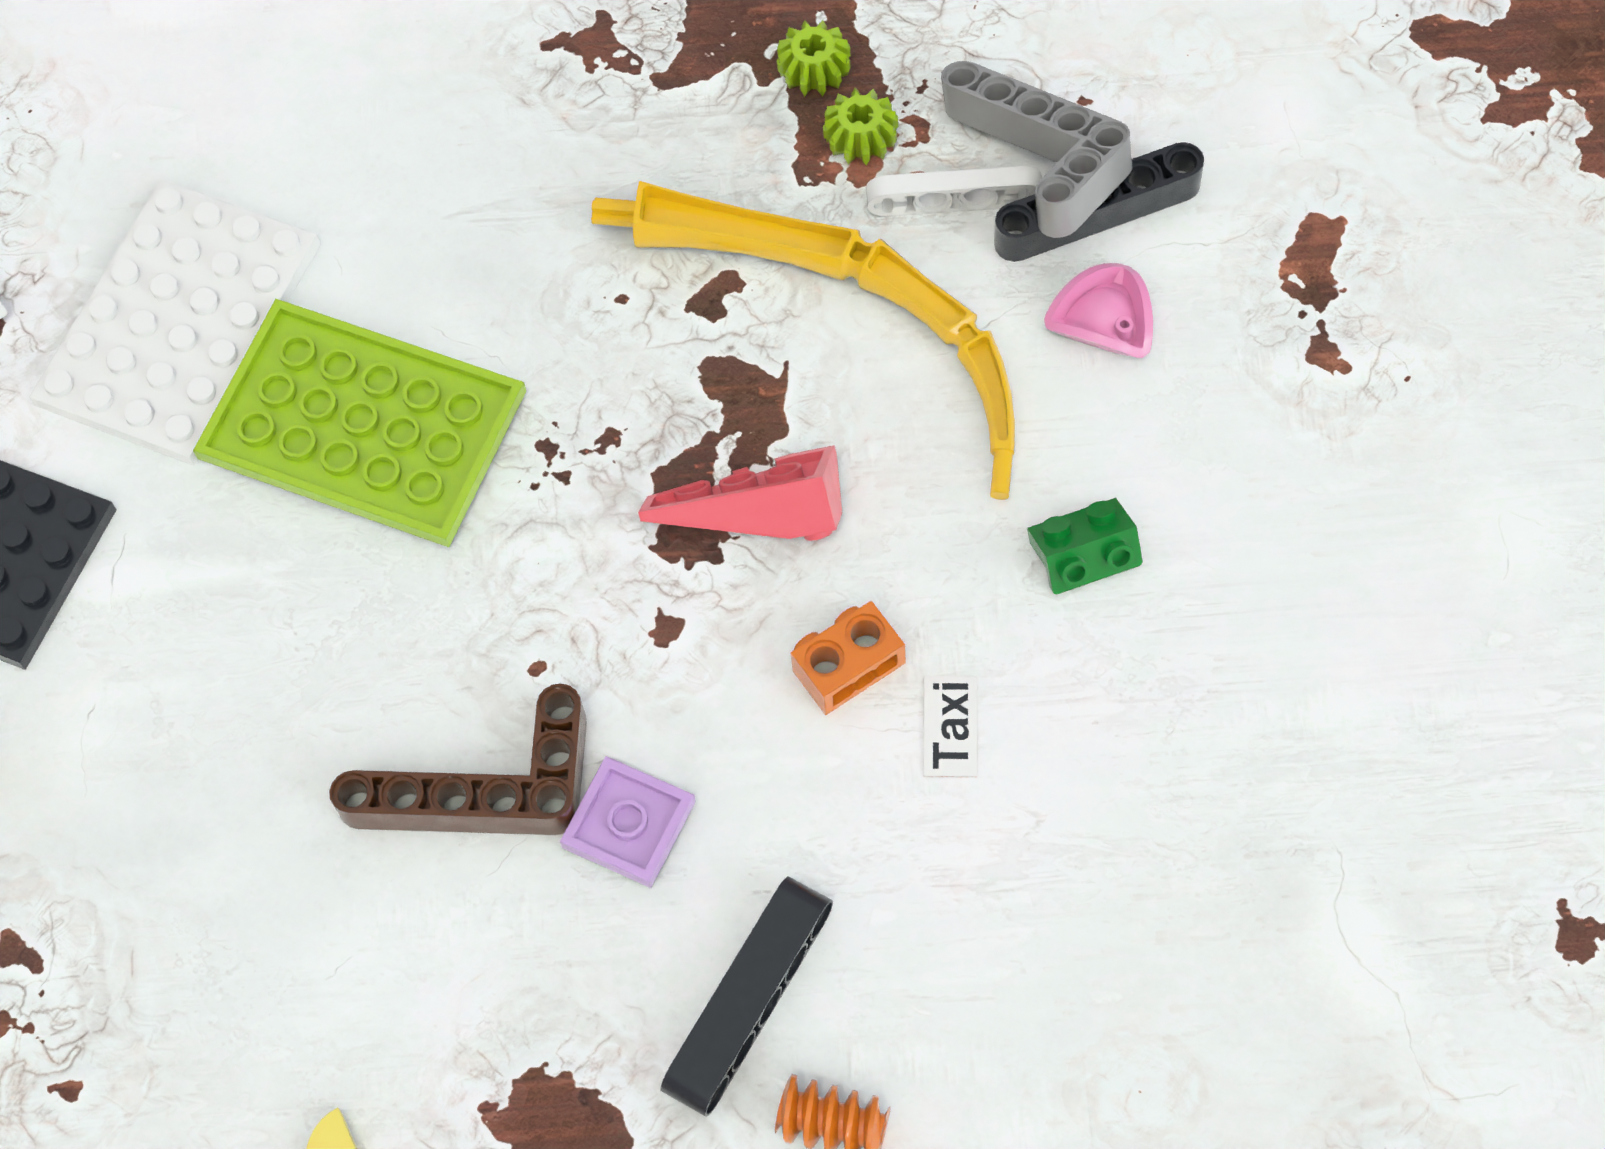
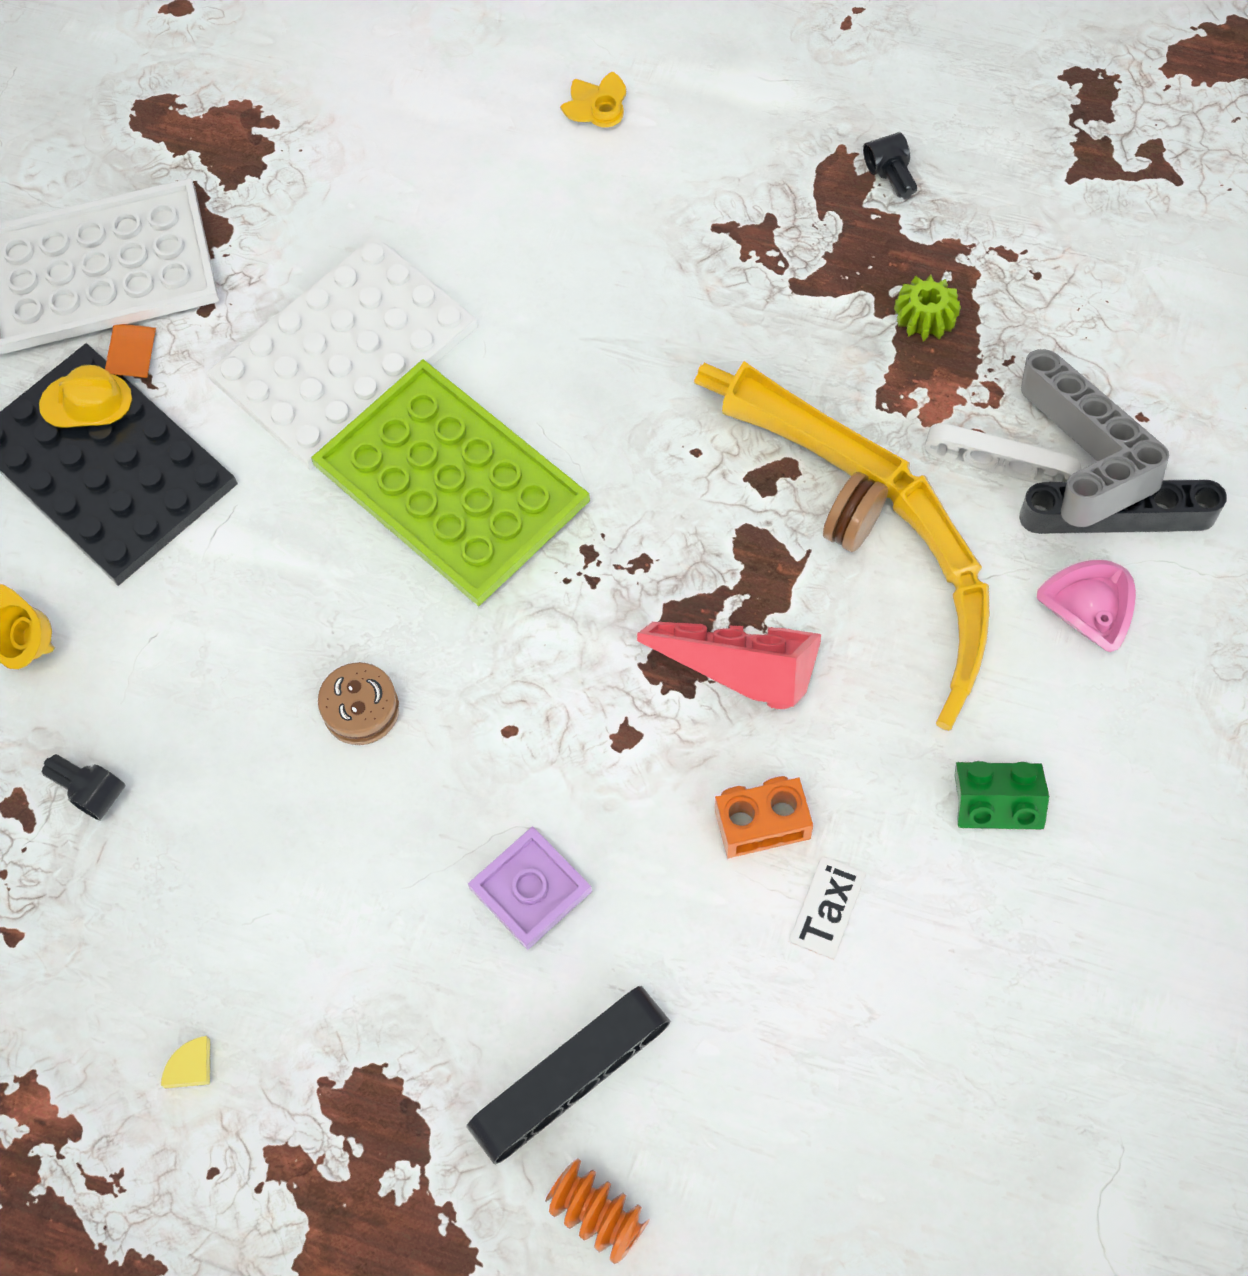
camera: 20 degrees right, 0 degrees up
reddish brown beam [329,683,587,835] -> none
lime gear [823,88,899,166] -> none
none -> black axle [41,754,126,821]
none -> medium nougat head [318,662,399,745]
none -> medium nougat head [823,472,888,552]

